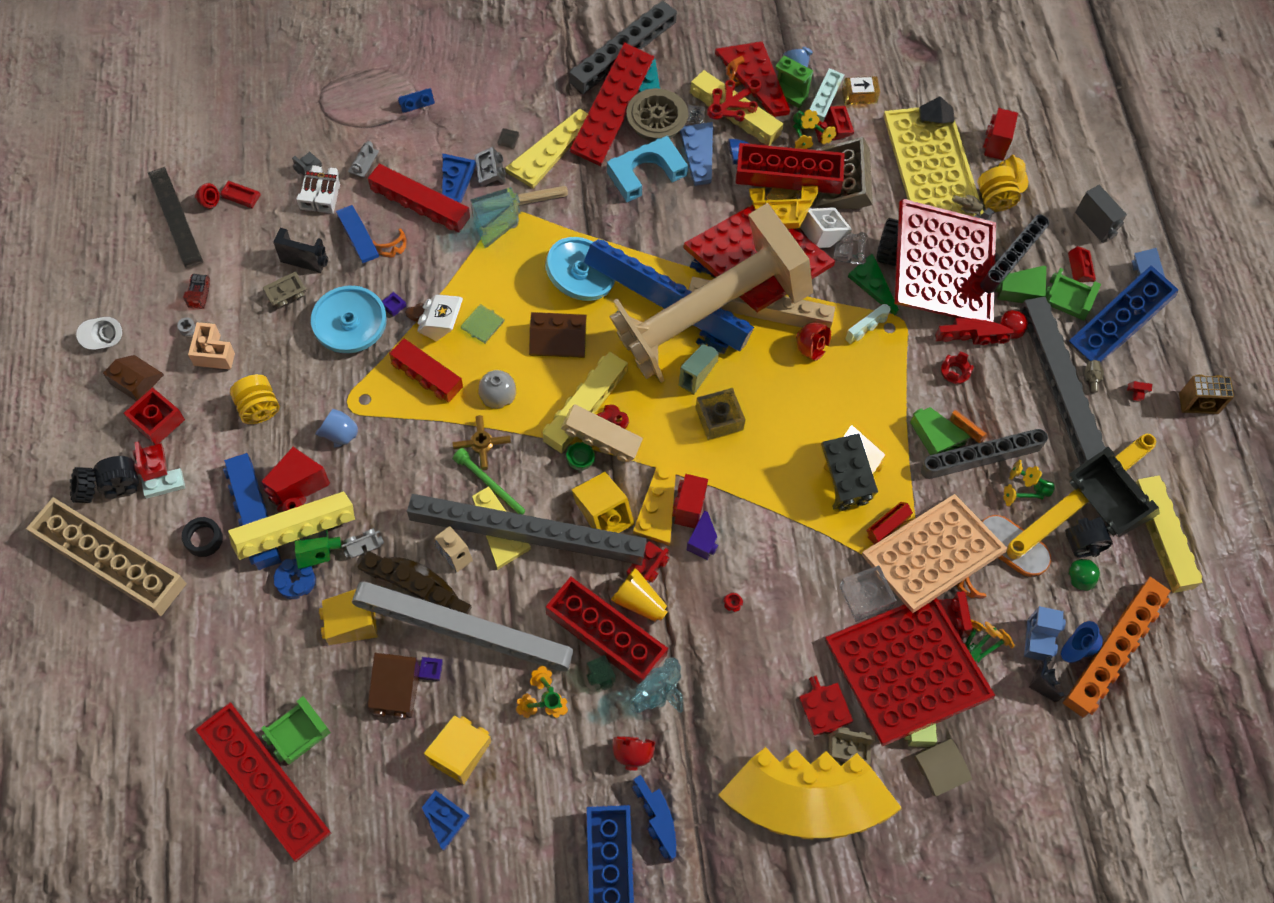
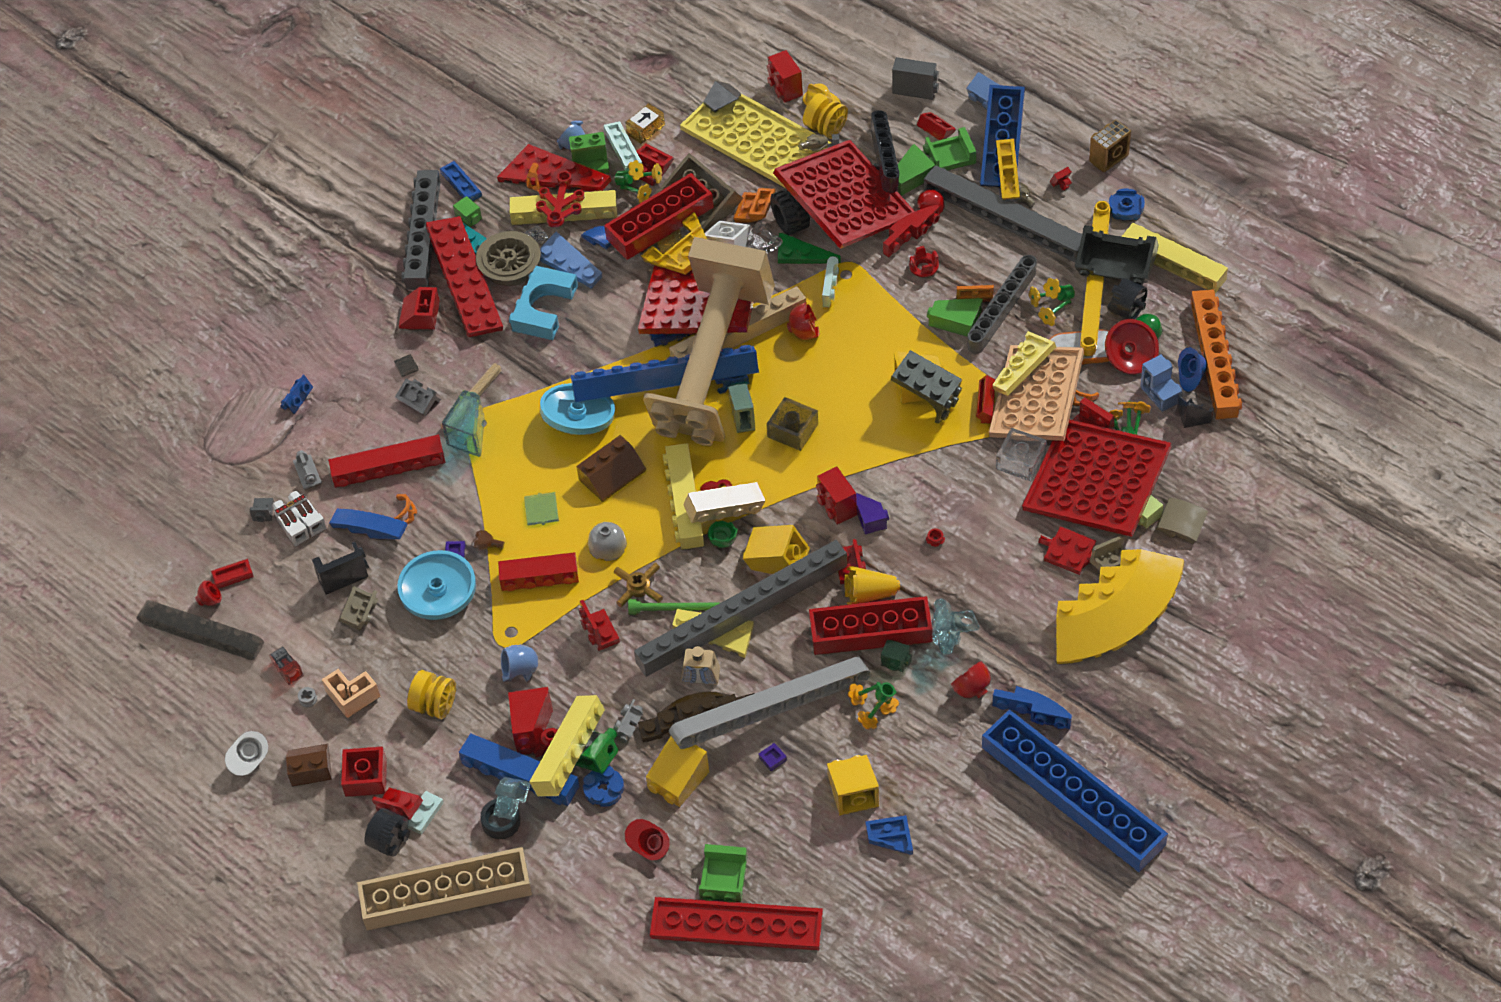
camera: 35 degrees left, 10 degrees down
black tyre [70,467,96,503] -> none
reddish brown slope [368,653,420,720] -> none
white slope [417,295,463,341] -> none
blue wing [442,153,476,203] -> none
light yellow wing [505,109,588,188] -> none
yellow wing [633,463,676,546] -> none
none -> red slope [399,287,440,329]
none -> blue tile [440,161,482,201]
none -> bright green brick [453,196,482,227]
none -> clear light blue brick [493,777,530,820]
none -> red bracket [578,600,620,651]
none -> red piece [624,819,670,861]
none -> orange slope [734,188,776,223]
none -> light yellow wing [993,331,1056,396]
none -> yellow slope [996,139,1020,200]
none -> red dish [1105,319,1159,375]
none -> blue plate [1109,188,1145,220]

